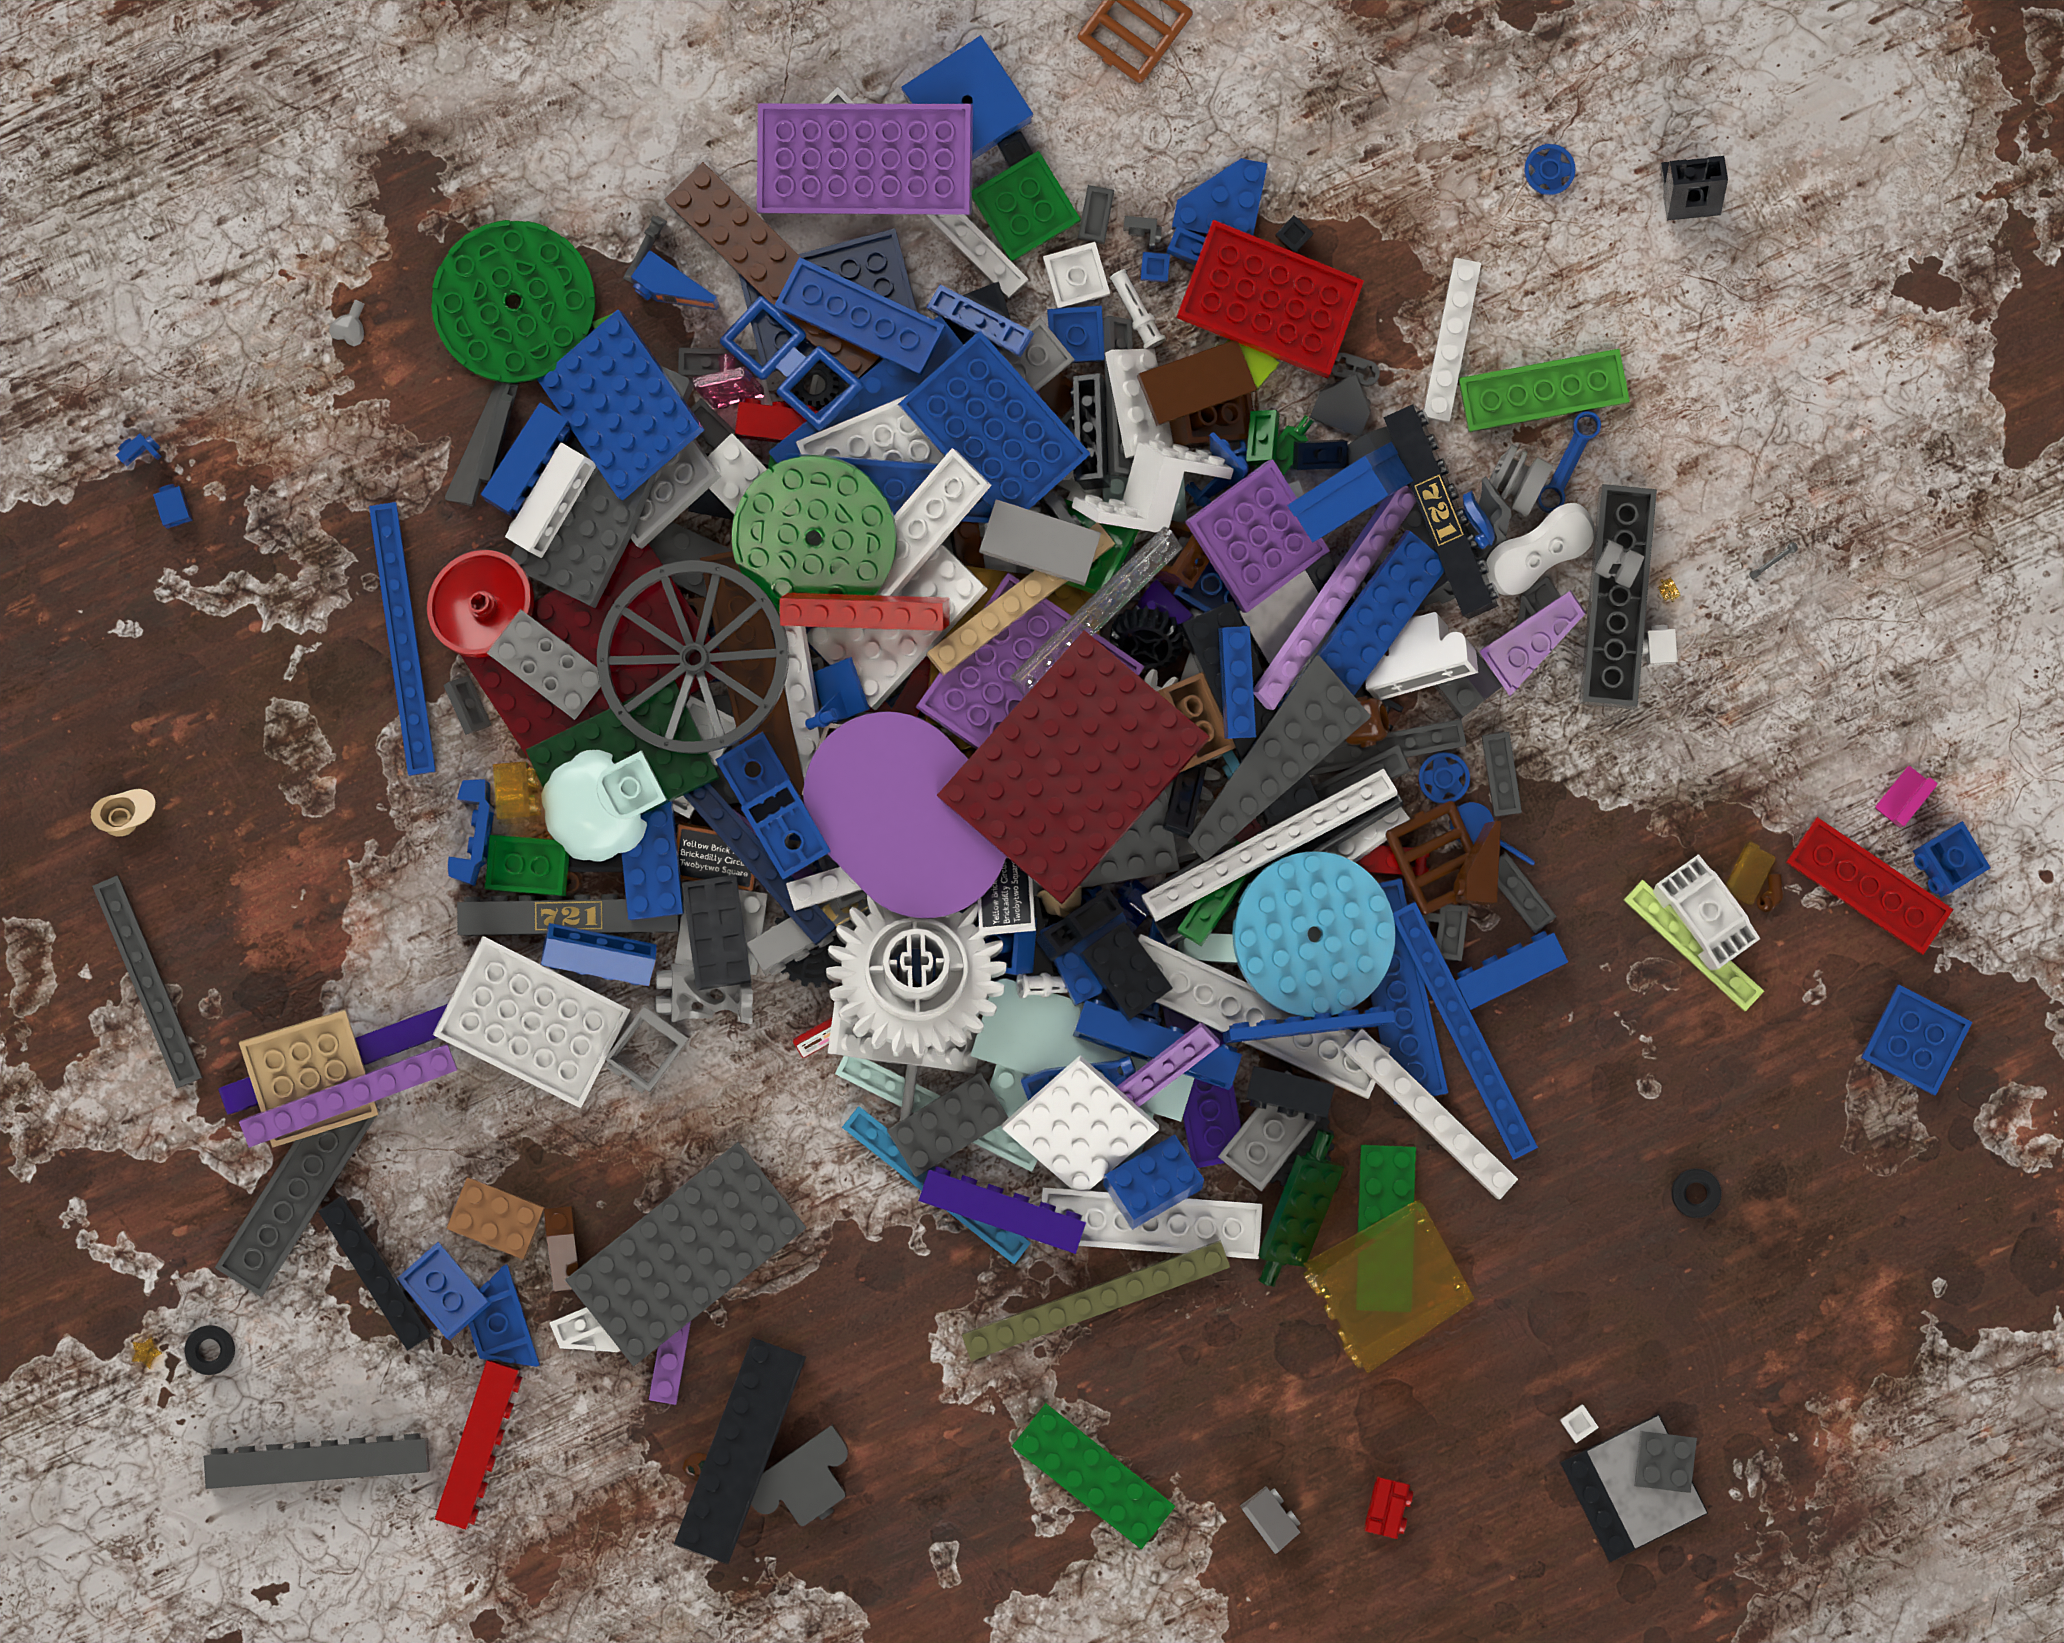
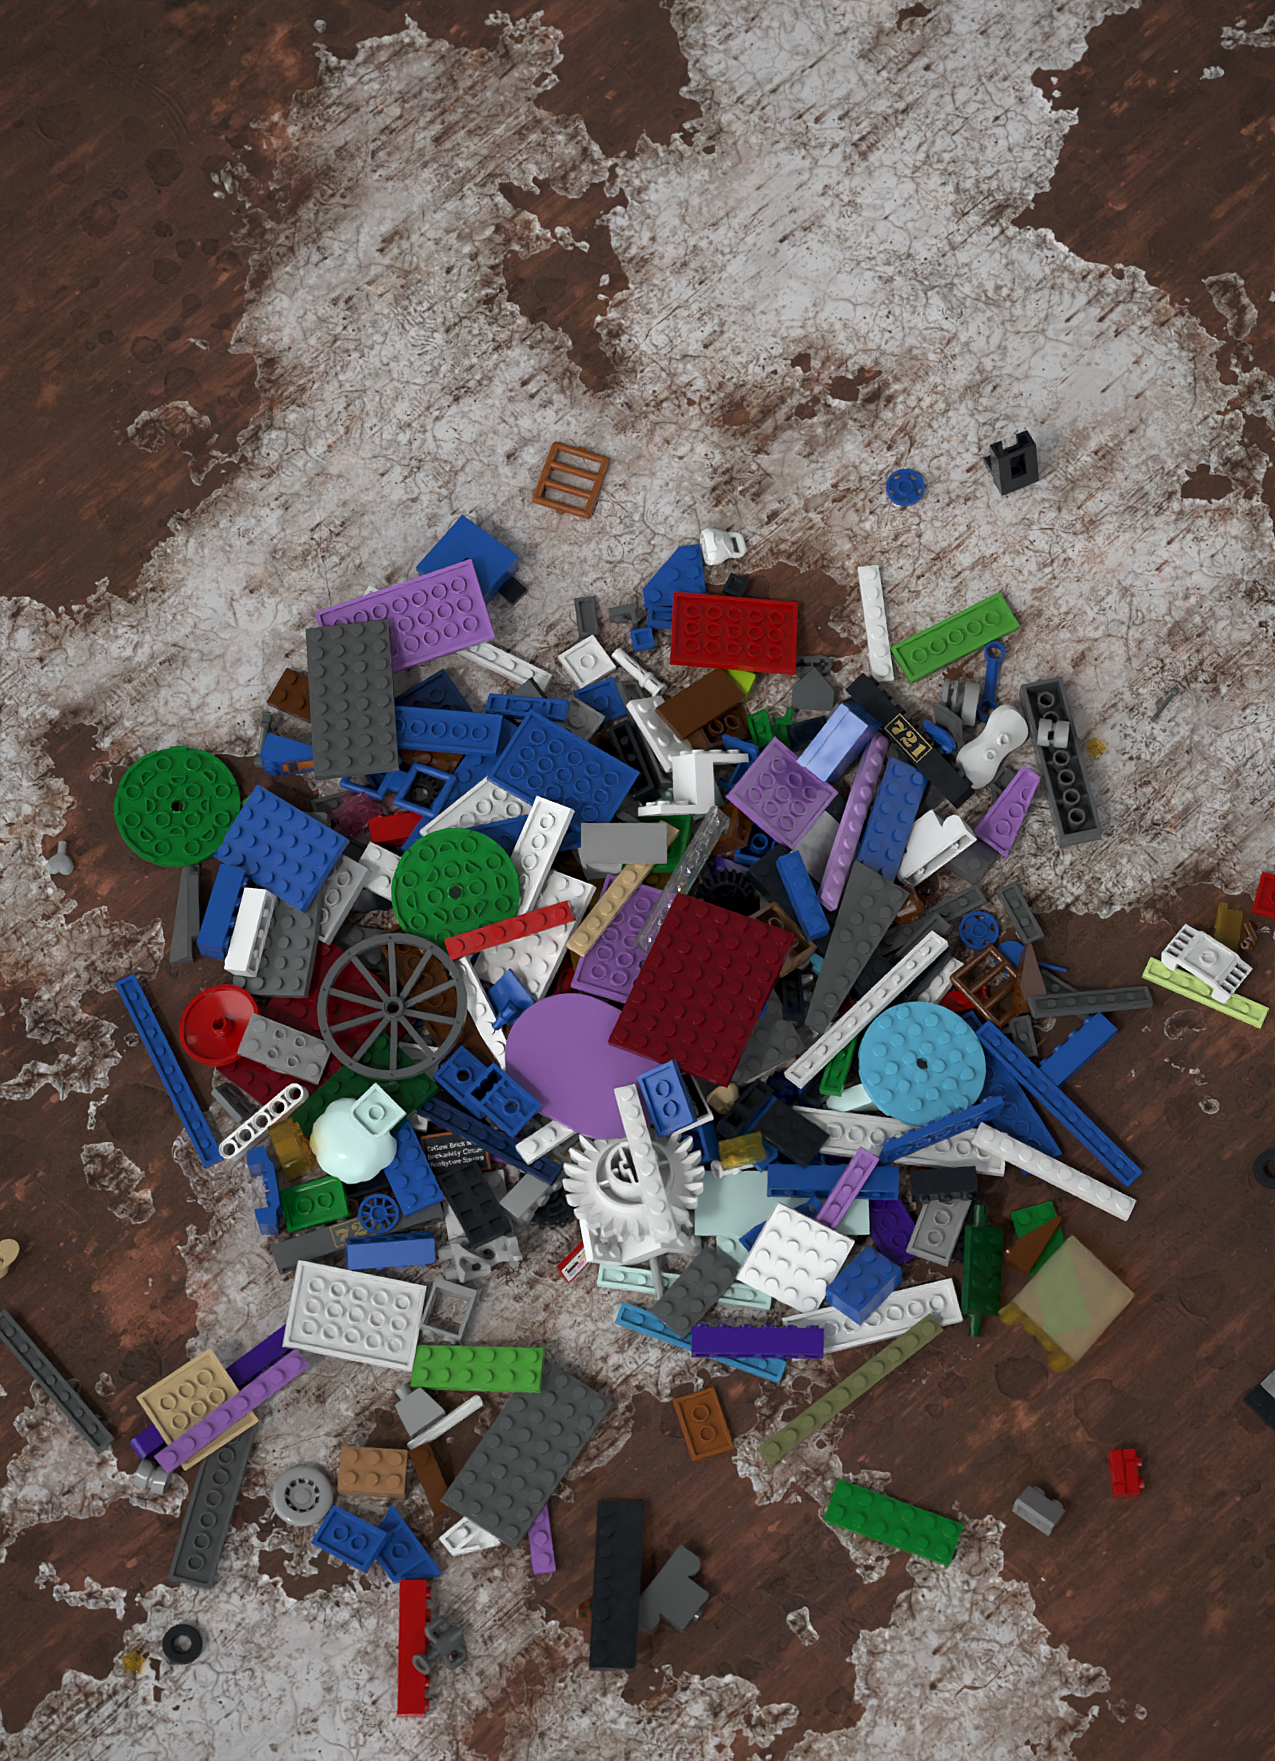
camera: 10 degrees left, 15 degrees down
dark grey brick [203,1433,430,1489] -> none
black brick [318,1196,434,1351] -> none
green plate [972,150,1081,262] -> none
white plate [1560,1404,1599,1443] -> none
white brick [1642,625,1678,666] -> none
none -> light grey wheel [134,1459,173,1496]
none -> white beam [219,1084,309,1161]
none -> light grey wheel [272,1465,333,1526]
none -> dark grey plate [305,619,400,781]
none -> blue wheel [358,1194,399,1234]
none -> light grey torso [395,1384,446,1440]
none -> white axle [408,1395,484,1450]
none -> bright green plate [411,1345,545,1393]
none -> dark grey piece [412,1616,467,1674]
none -> white plate [614,1084,677,1244]
none -> blue plate [637,1060,698,1138]
none -> dark orange tile [672,1386,735,1463]
none -> white piece [700,527,747,565]
none -> clear yellow panel [718,1132,766,1171]
none -> reddish brown slope [1004,1216,1062,1277]
none -> dark grey tile [1027,986,1153,1018]

